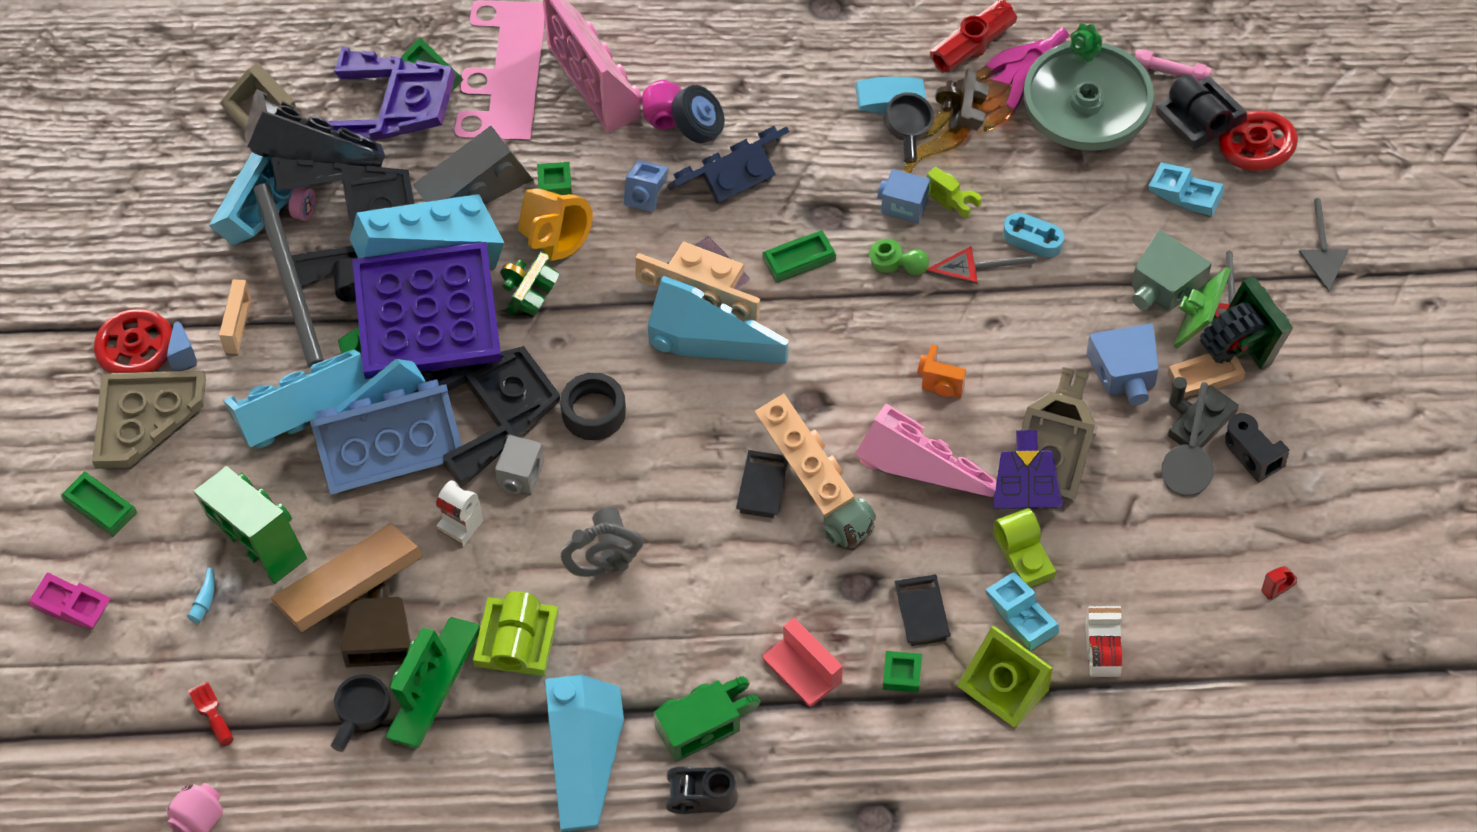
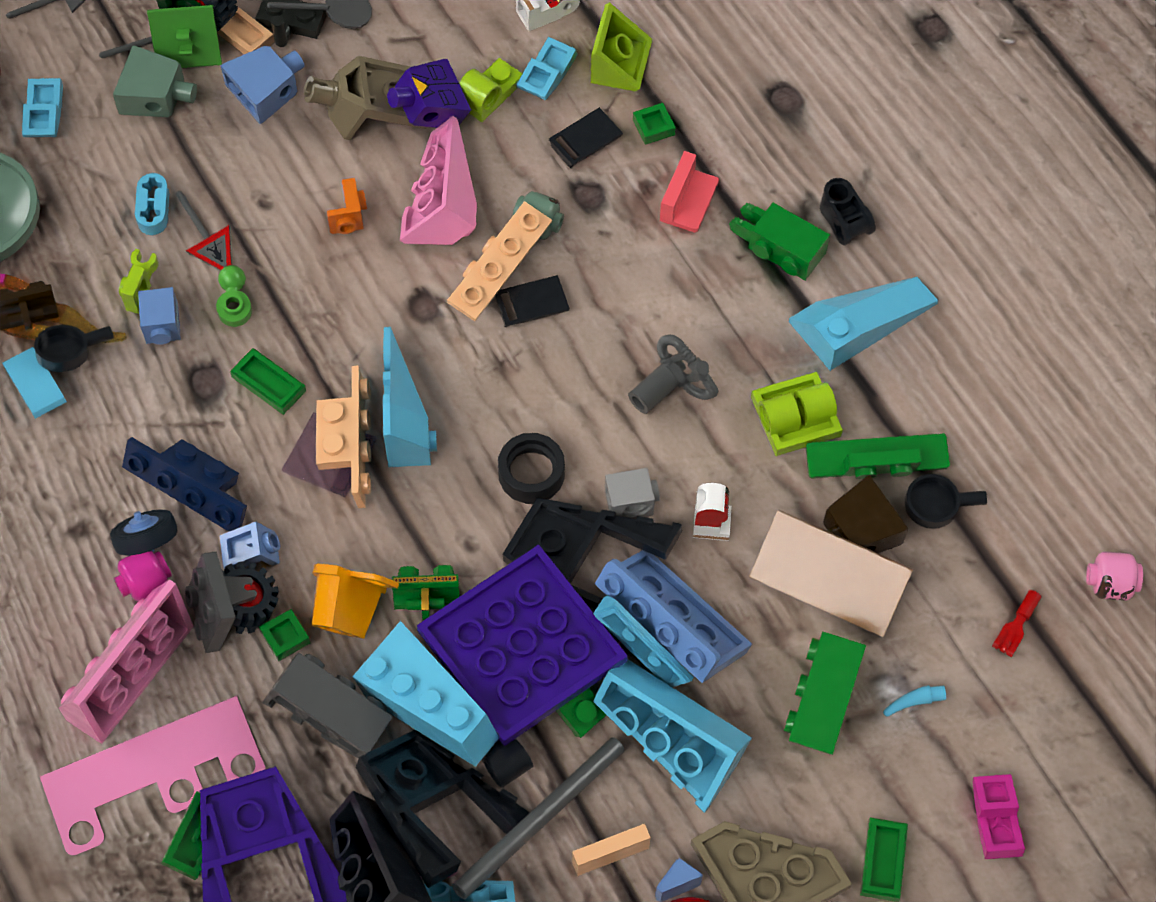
camera: 120 degrees left, 5 degrees up
none -> dark grey plate [185,552,279,653]

